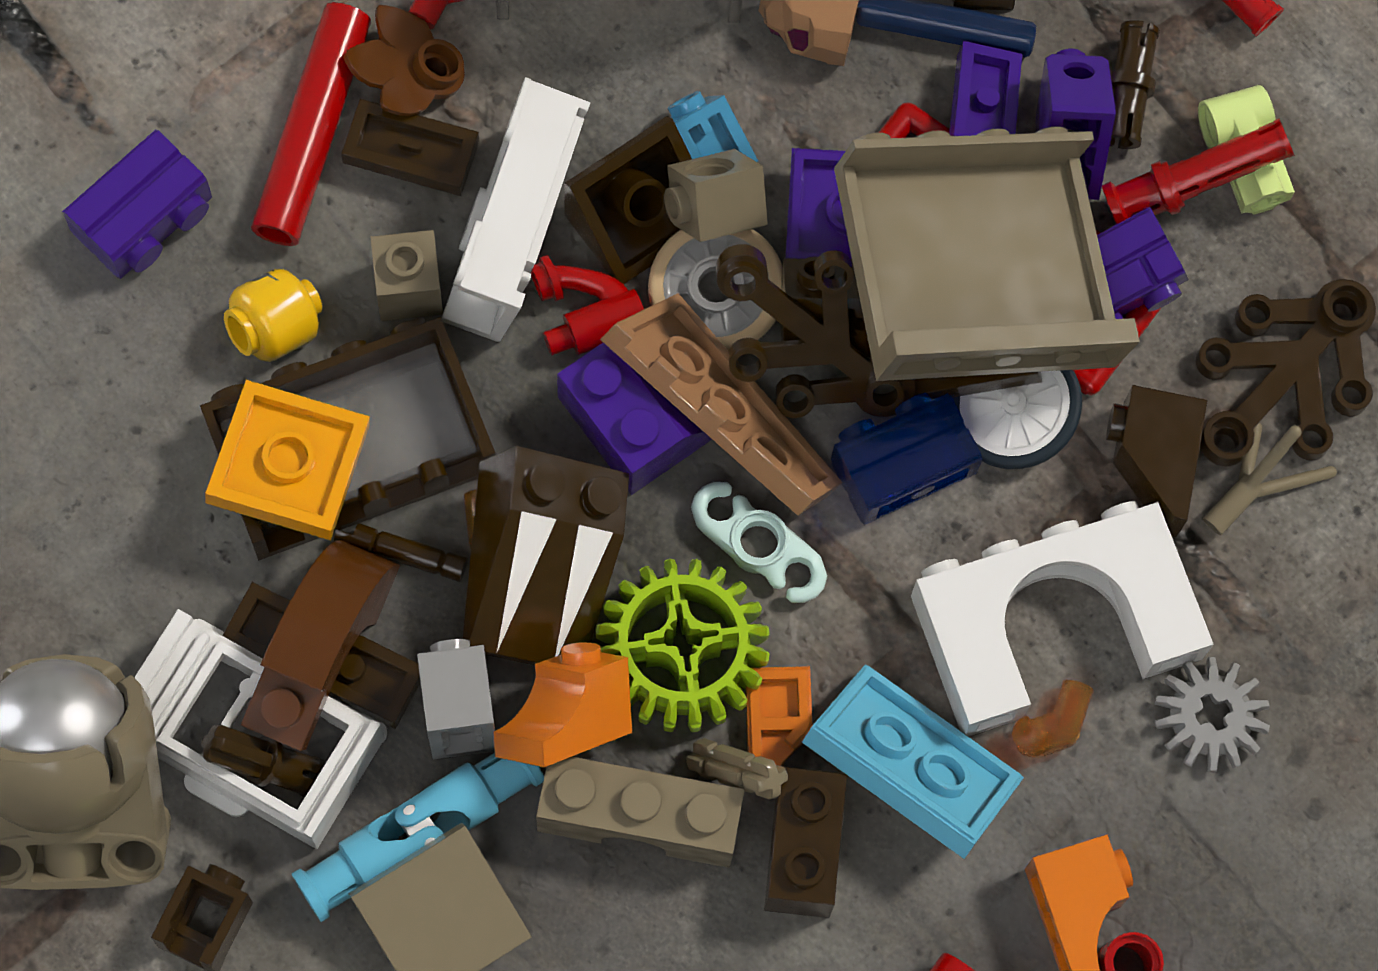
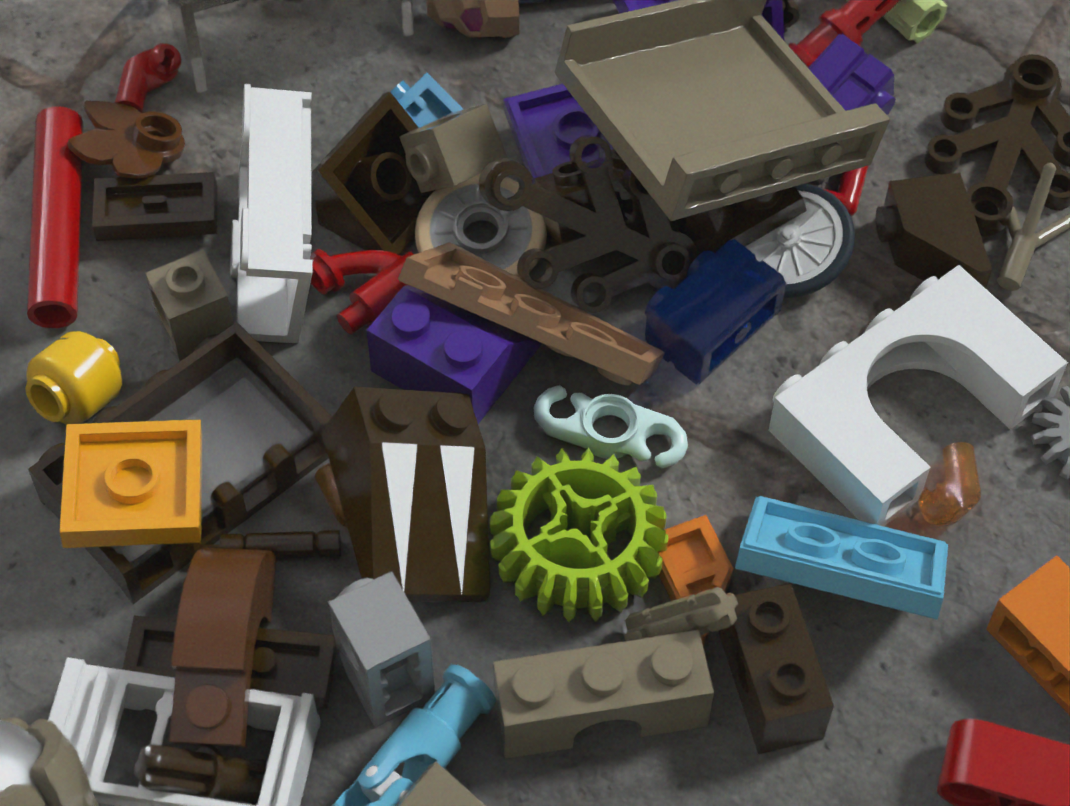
camera: 15 degrees left, 15 degrees down
orange arch [493,643,632,767] -> none

